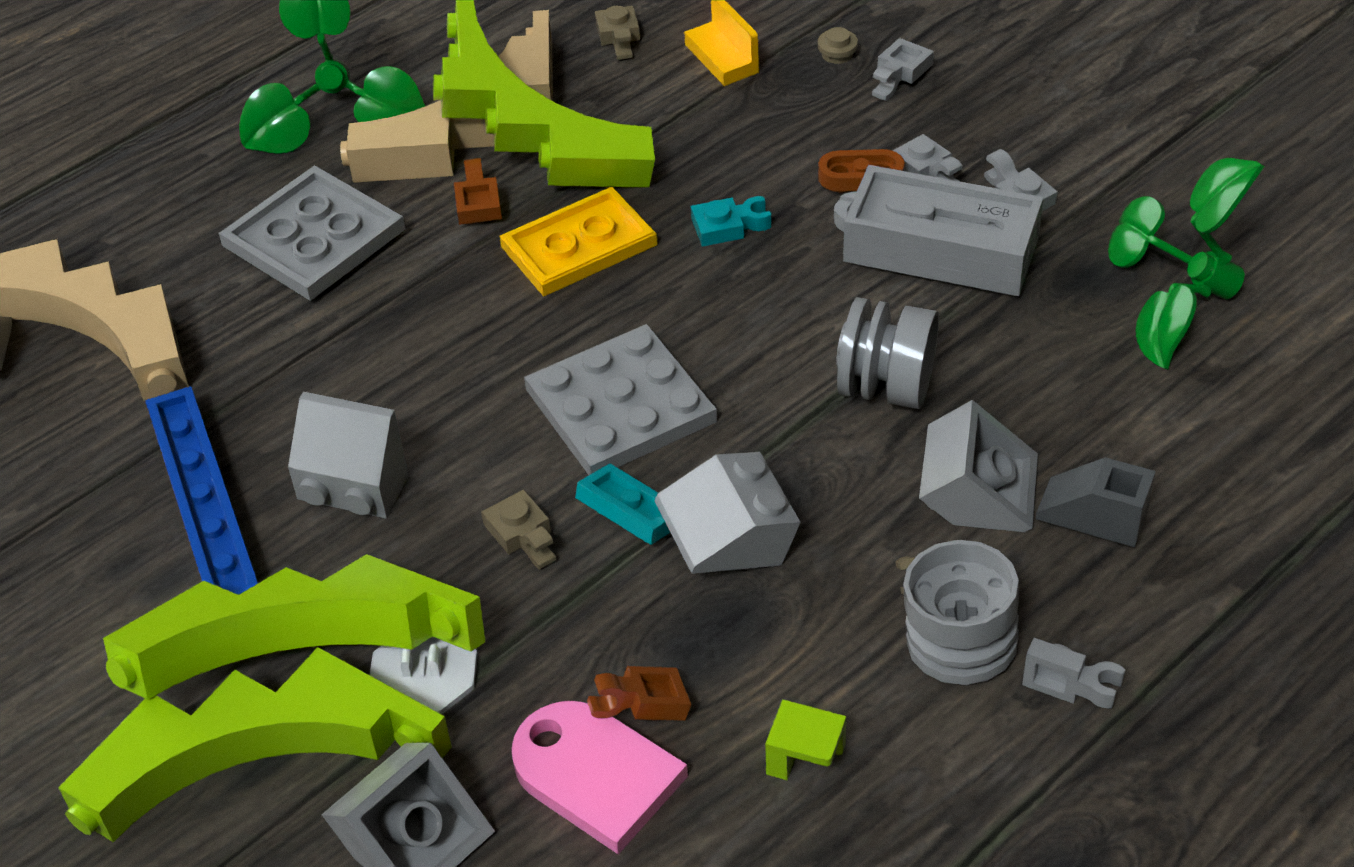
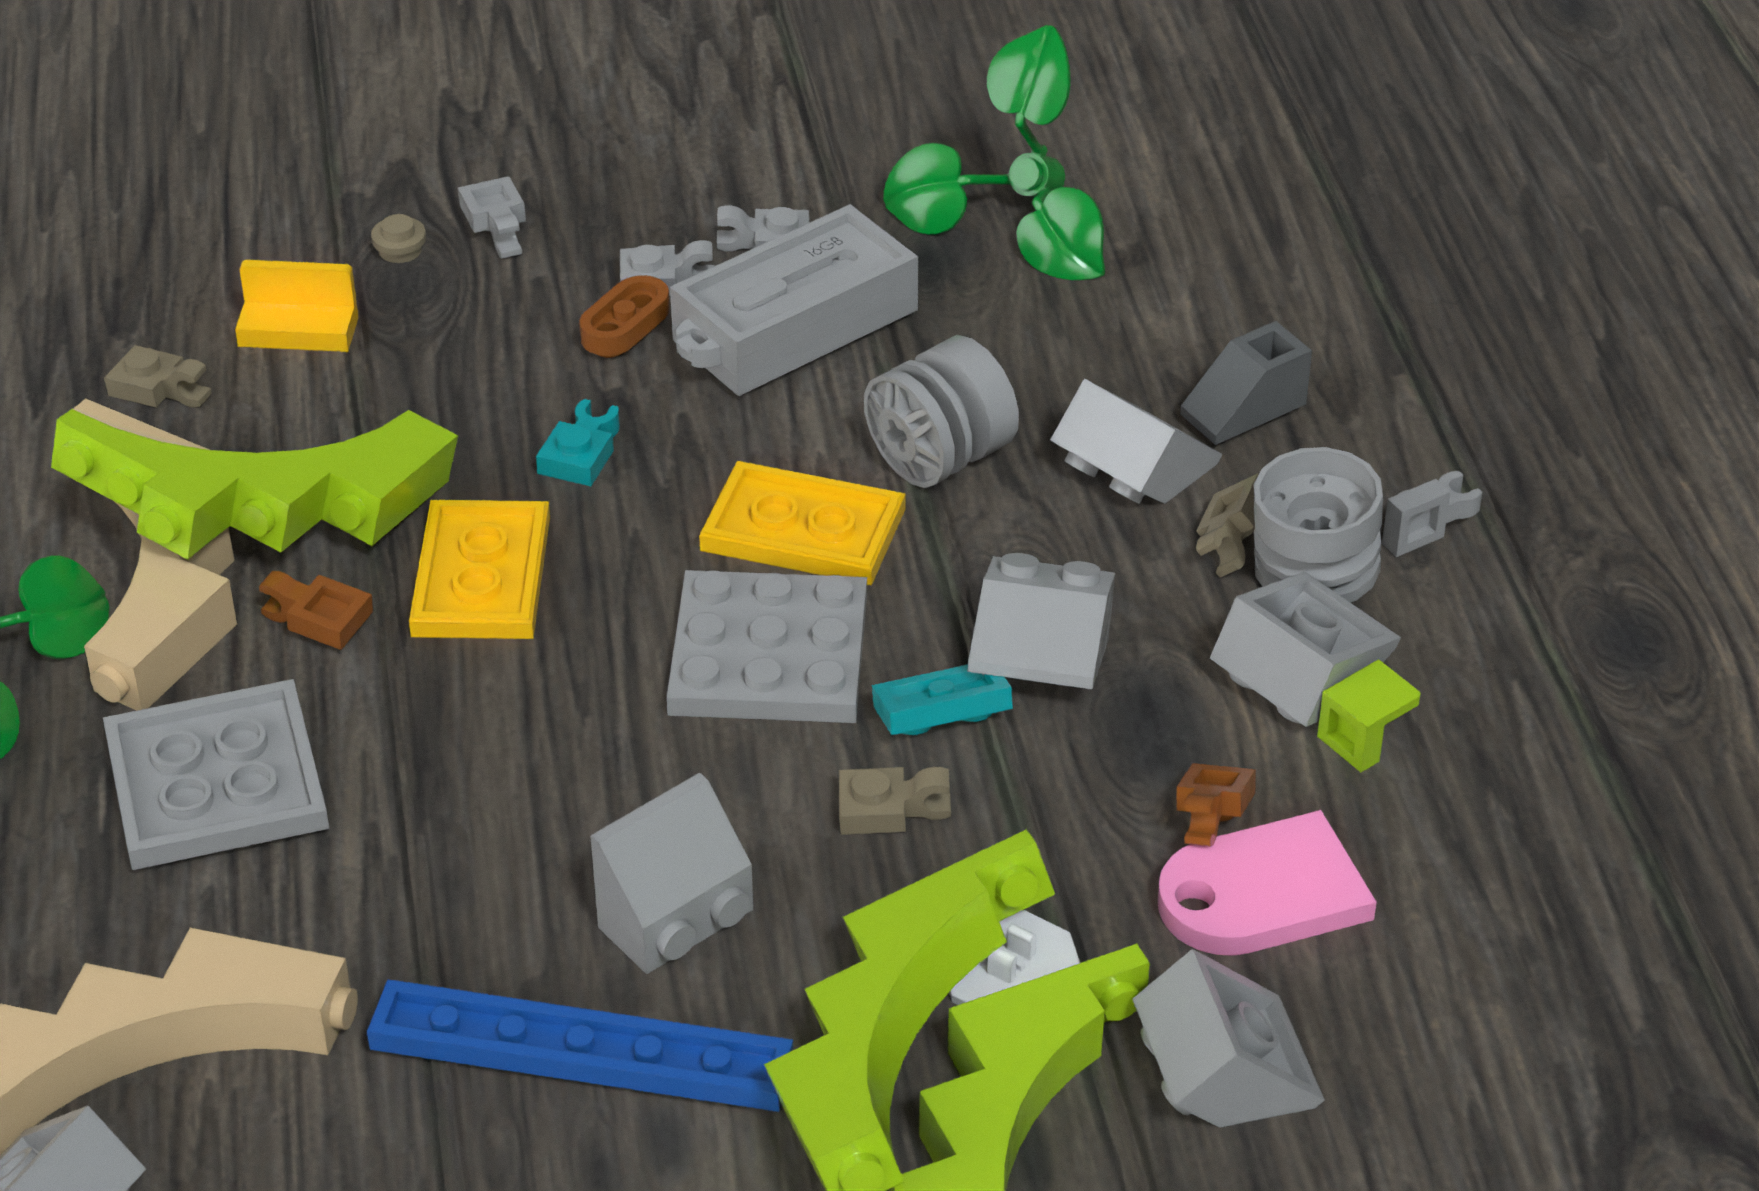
camera: 60 degrees left, 5 degrees down
none -> yellow tile [699,461,906,586]
none -> light grey slope [1210,572,1401,727]

